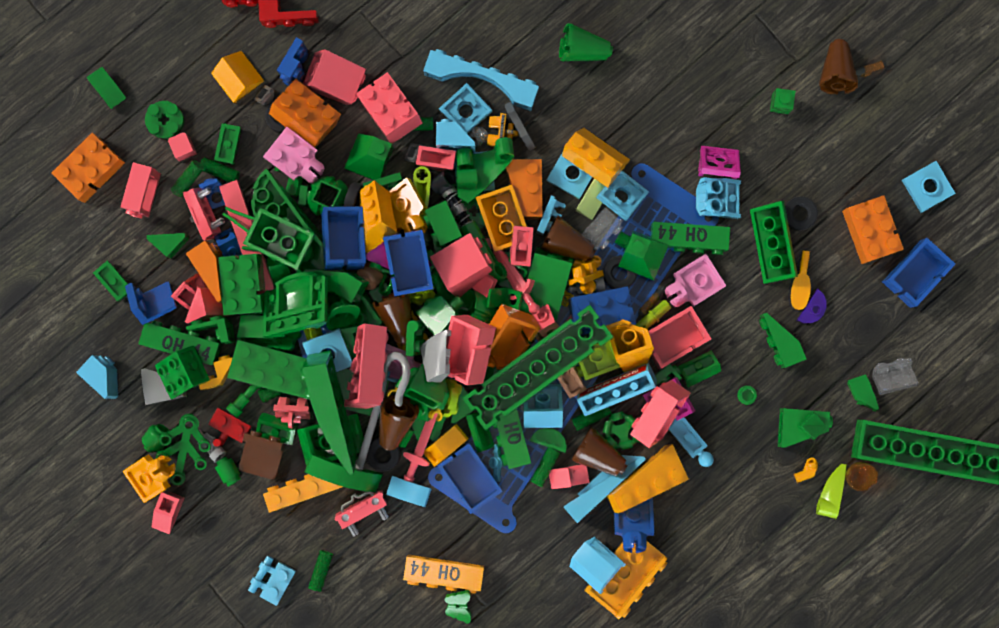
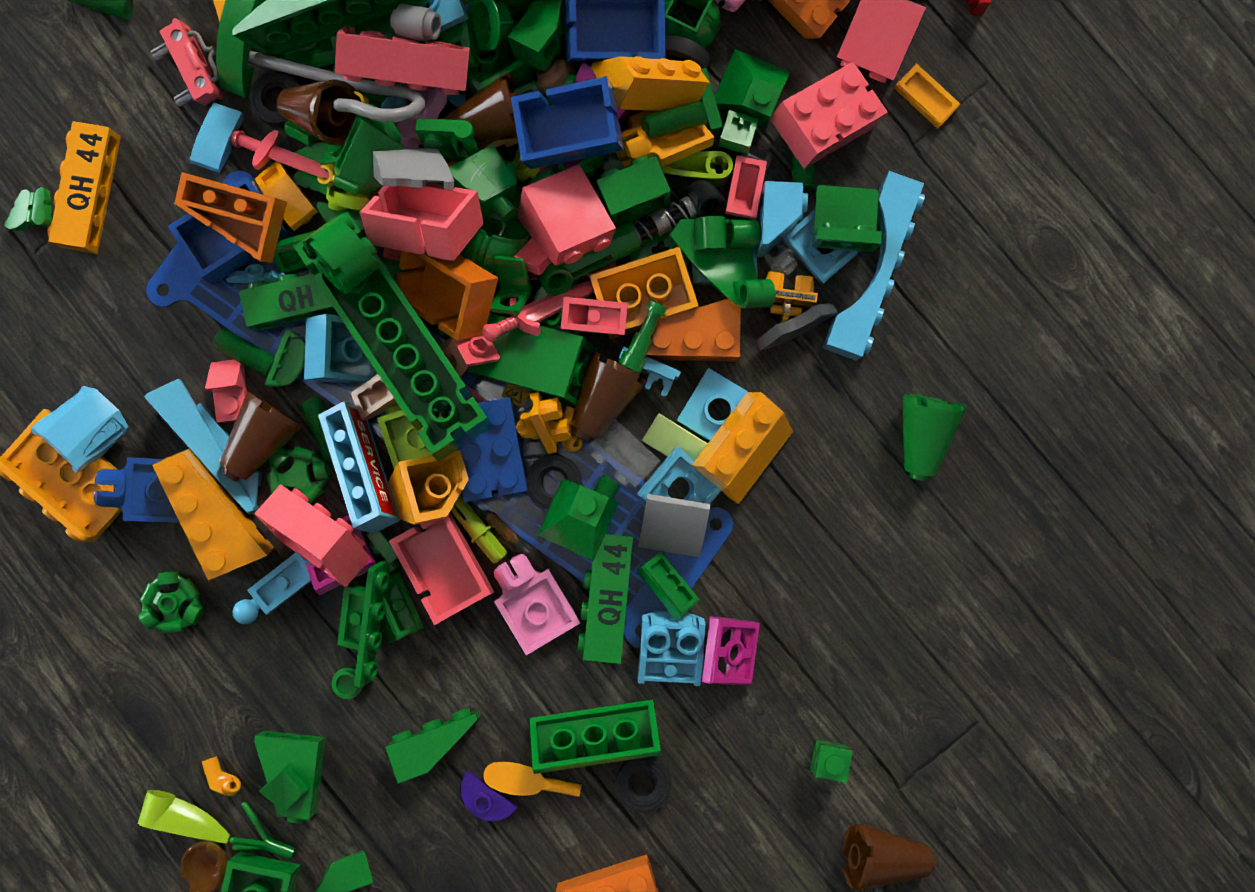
camera: 90 degrees right, 0 degrees up
none -> green piece [138,571,205,634]
none -> orange wedge [174,172,287,263]
none -> green plant [230,802,295,860]
none -> green brick [303,213,380,294]
none -> green bracket [337,561,389,689]
none -> light grey brick [391,3,441,42]
none -> green piece [619,300,667,373]
none -> green plate [637,551,700,620]
none -> light grey slope [638,494,711,557]
none -> green piece [641,101,708,139]
none -> bracket [718,110,759,155]
none -> green bracket [812,185,882,252]
none -> light orange tile [894,63,961,129]

